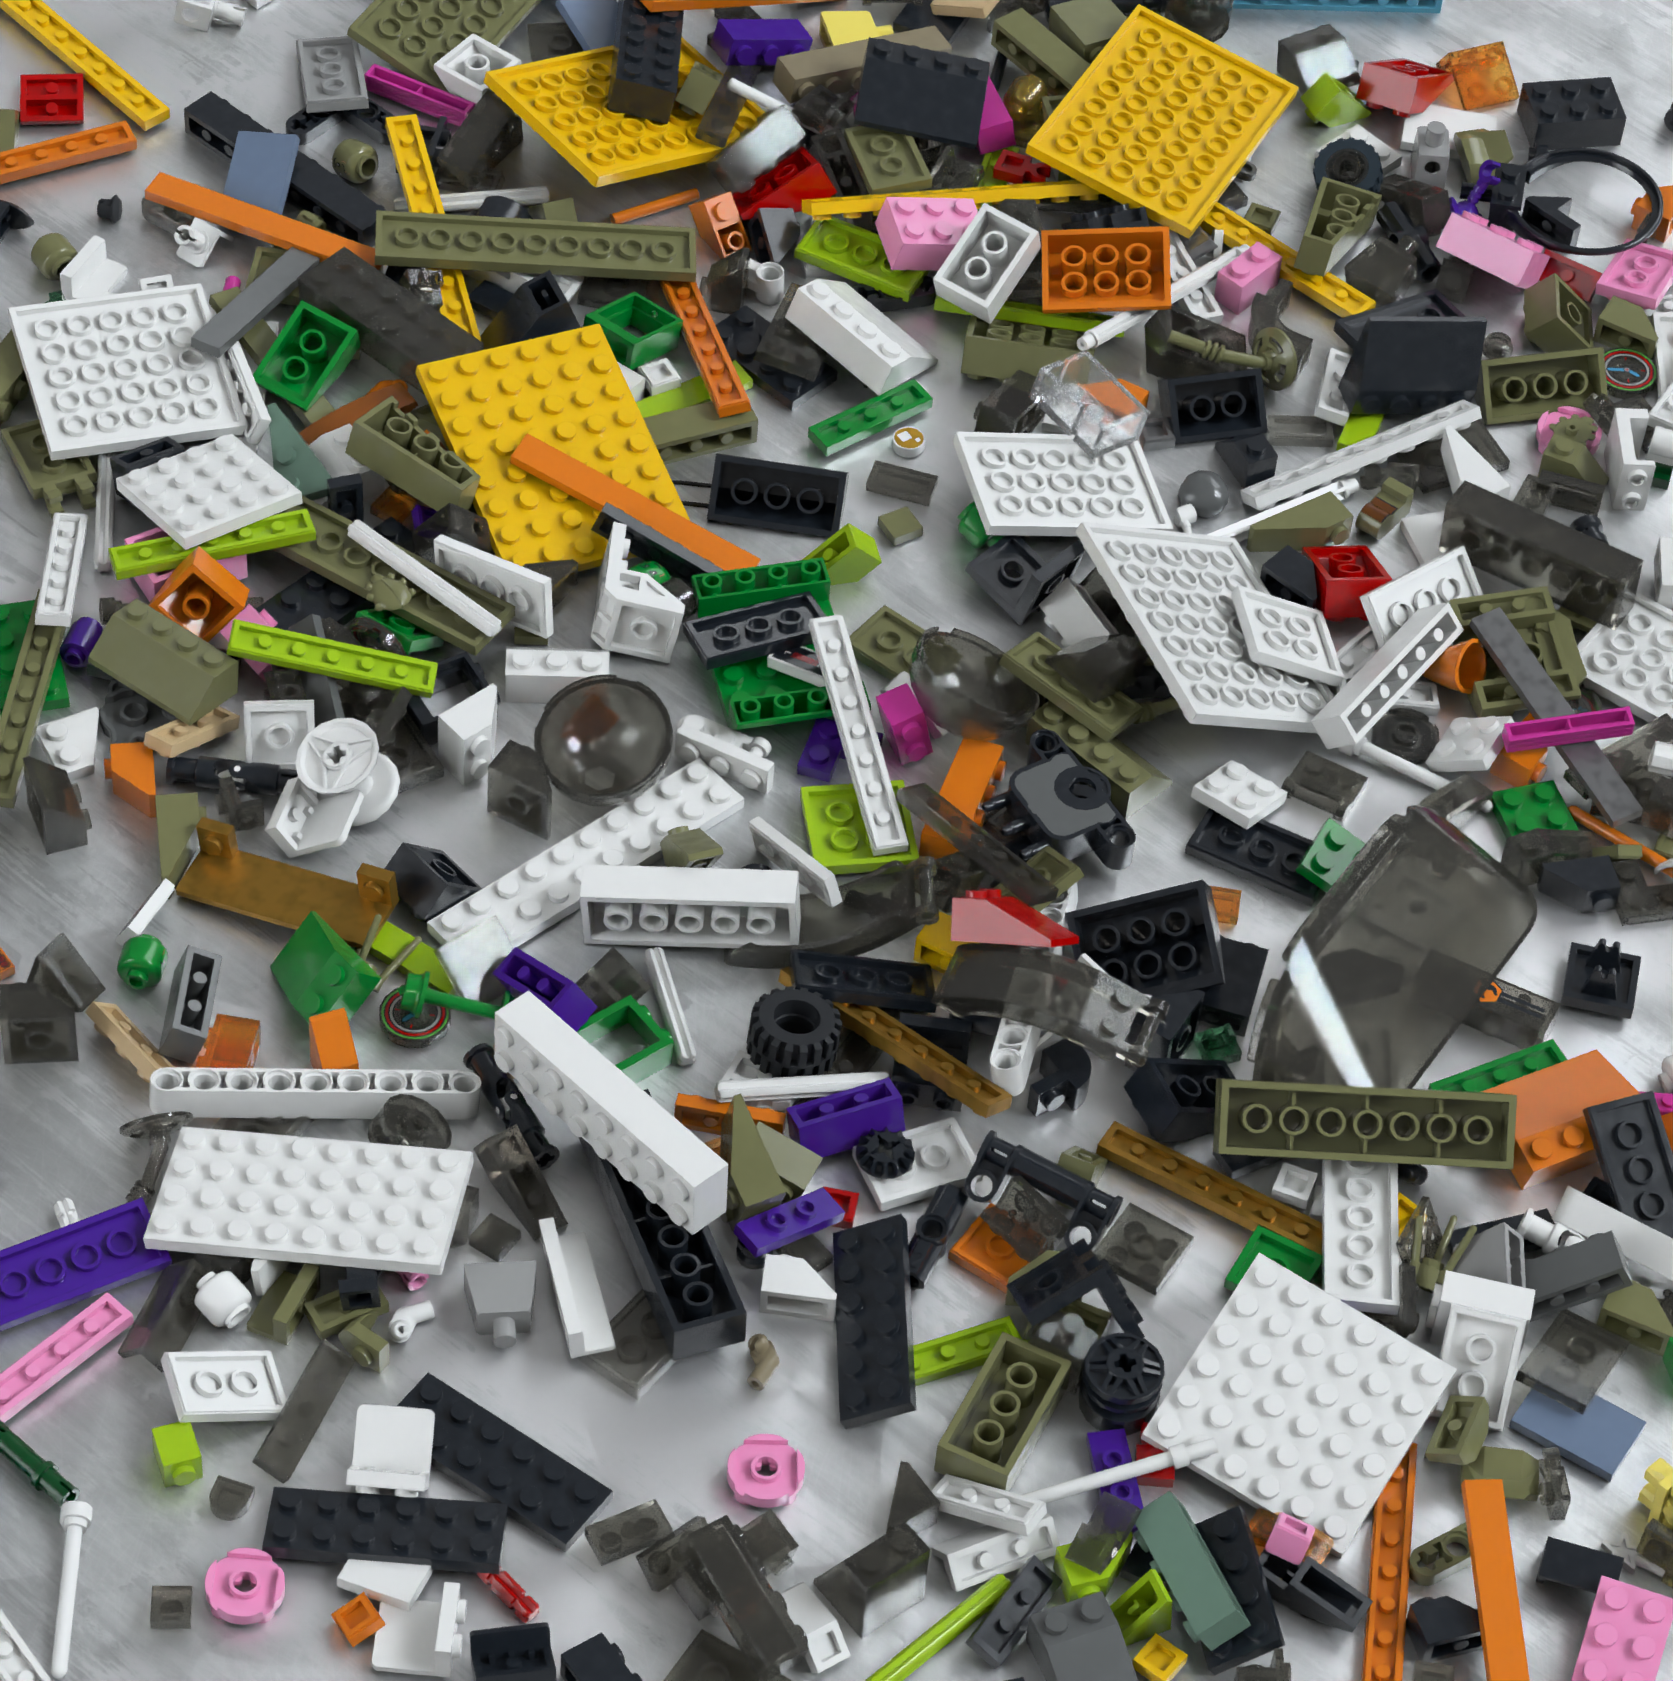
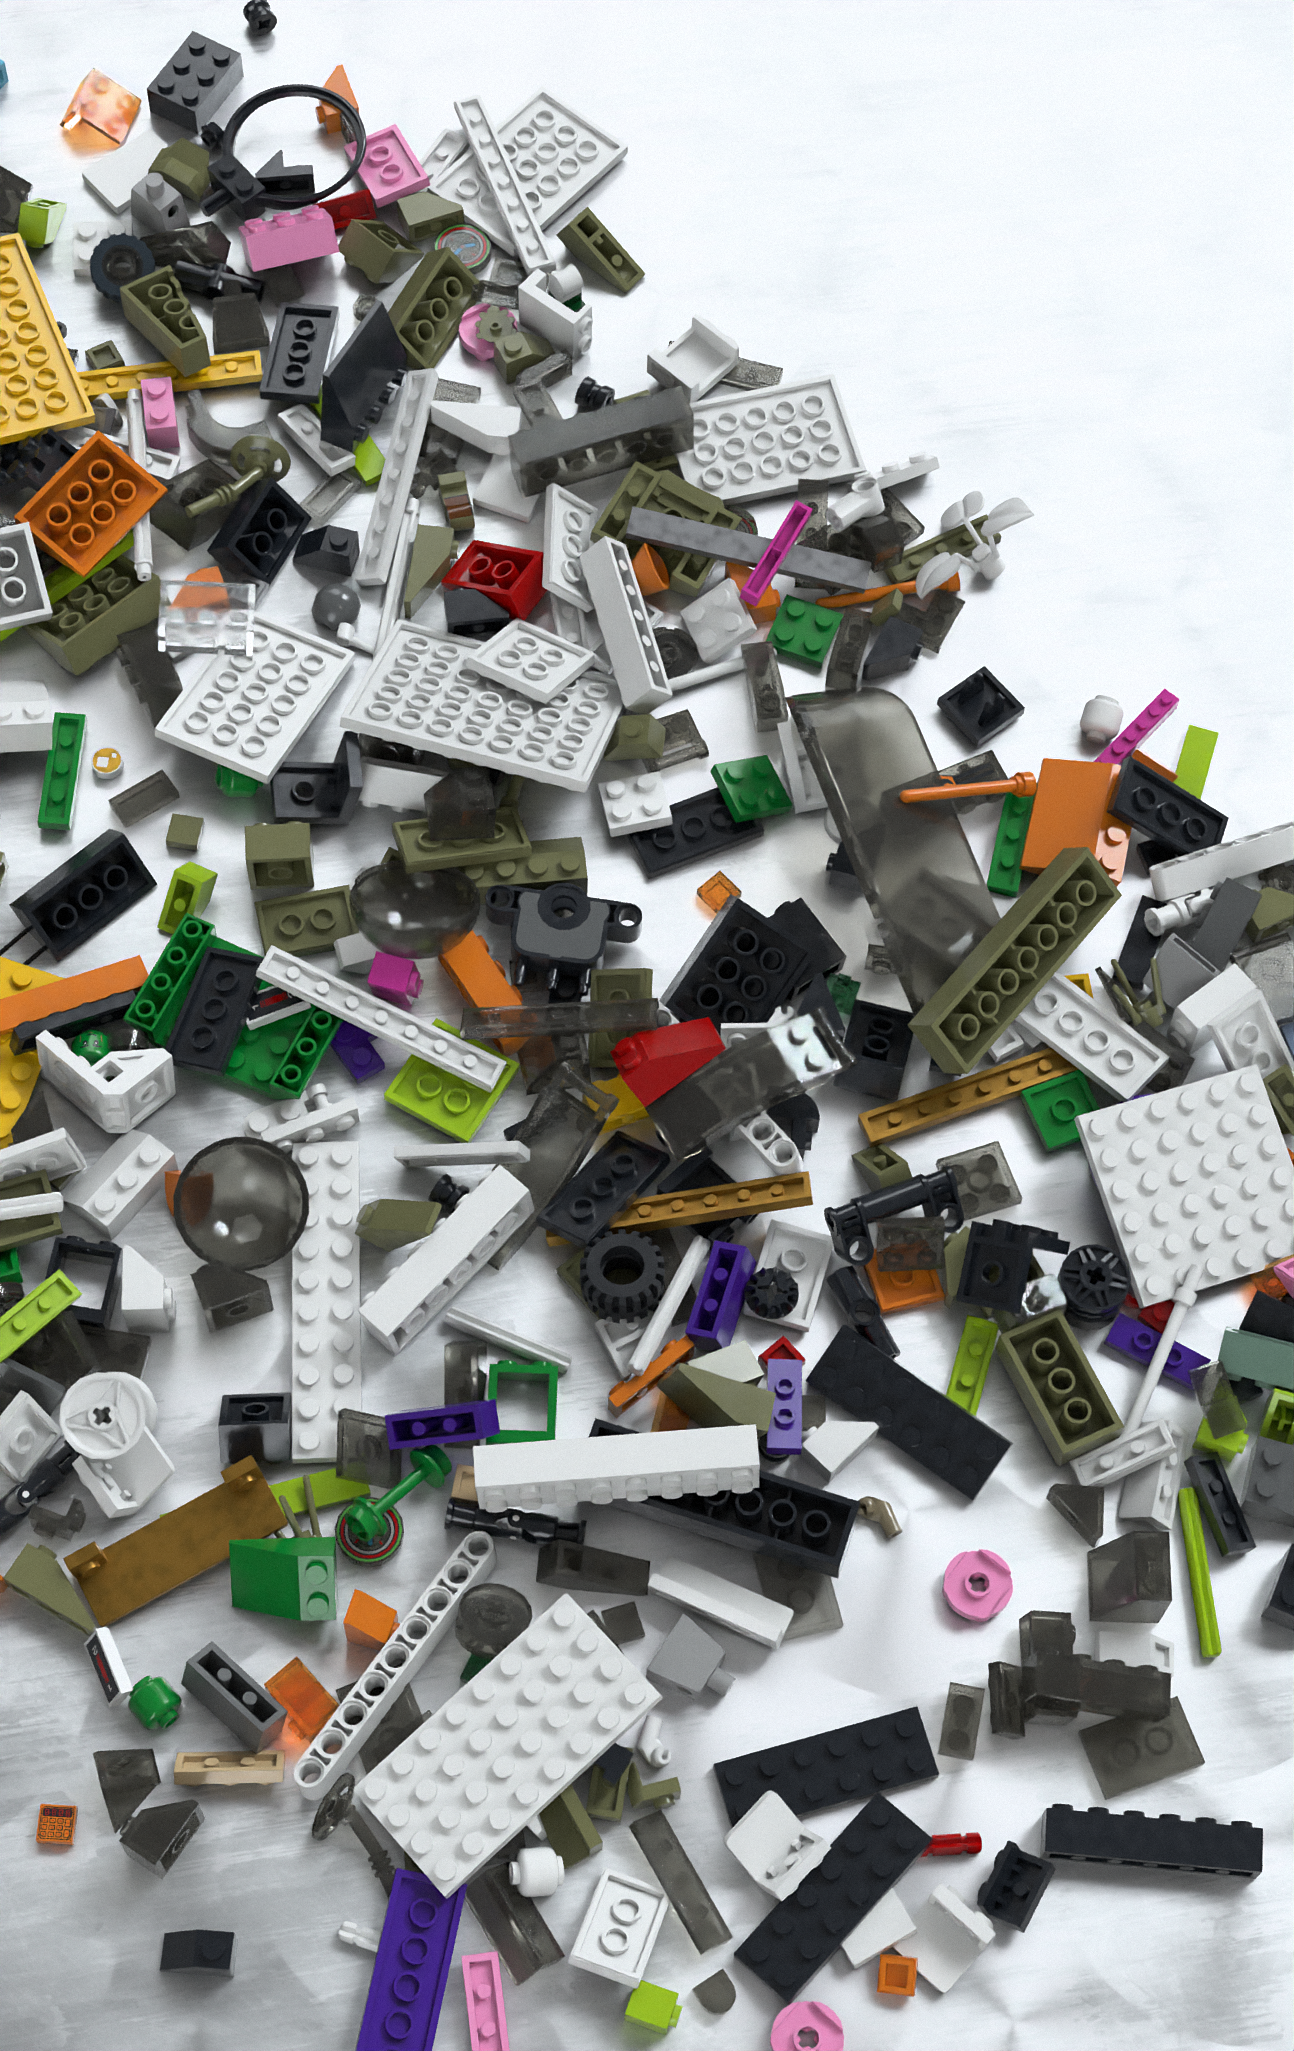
camera: 50 degrees left, 15 degrees up
slope [1356,58,1457,118] -> none
dark purple piece [1449,160,1501,217] -> none
none -> olive brick [245,821,315,890]
none -> olive slope [603,714,666,761]
none -> orange piece [899,771,1037,803]

